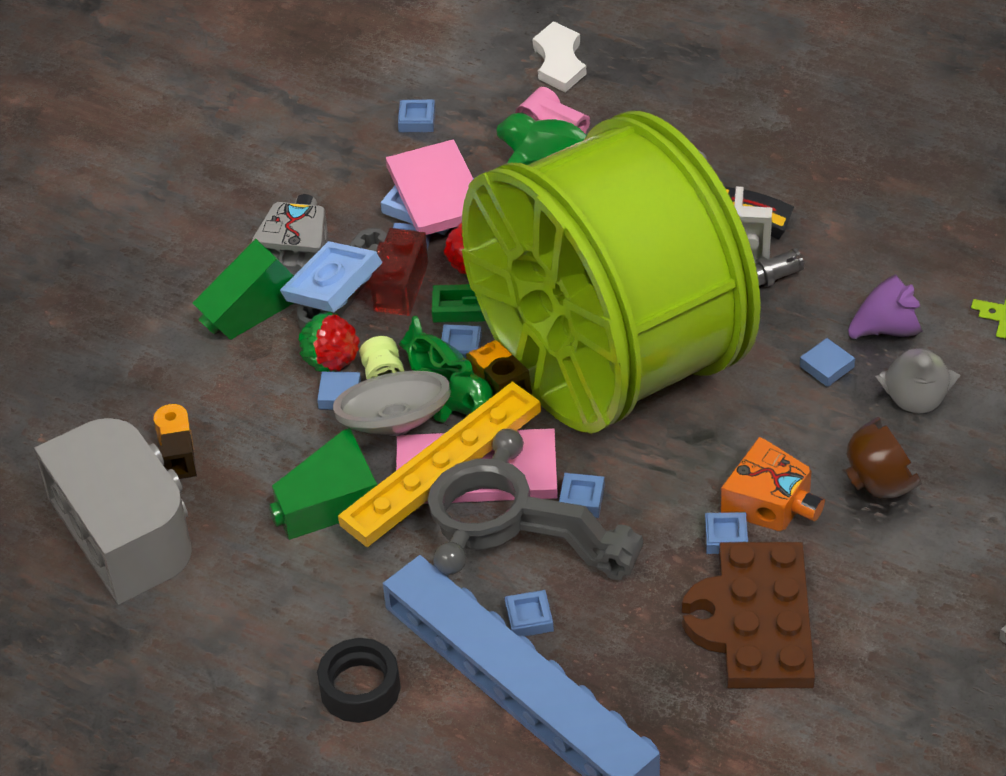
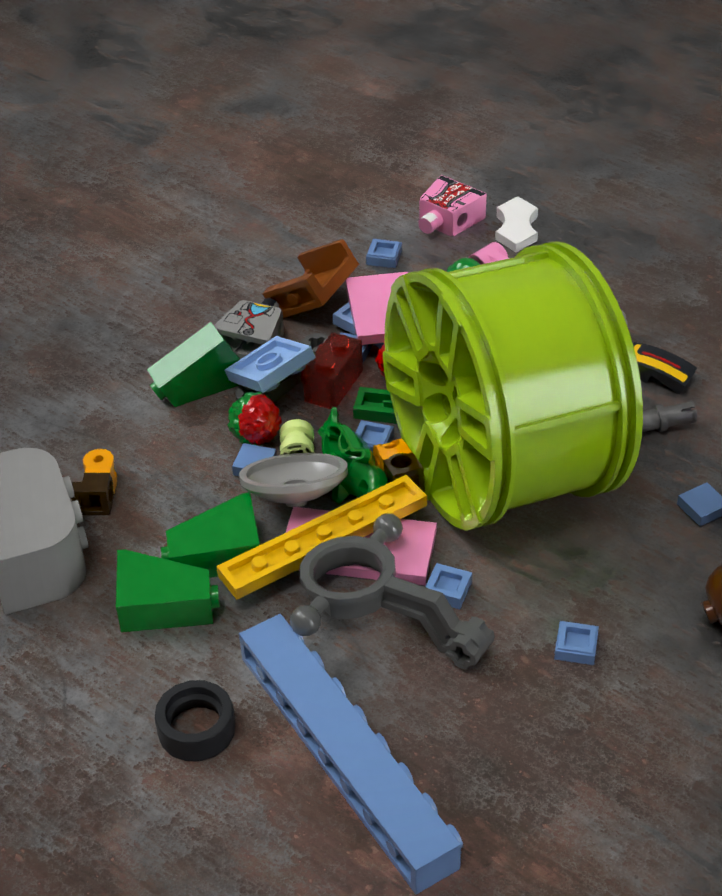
camera: 10 degrees right, 5 degrees down
medium blue tile [504,590,554,636] -> none
reddish brown plate [682,542,815,688] -> none
orange torso [721,437,825,531] -> none
white panel [734,186,772,261] -> none
none -> green slope [116,549,220,632]
none -> dark orange panel [262,239,359,318]
none -> bright pink torso [418,175,487,236]

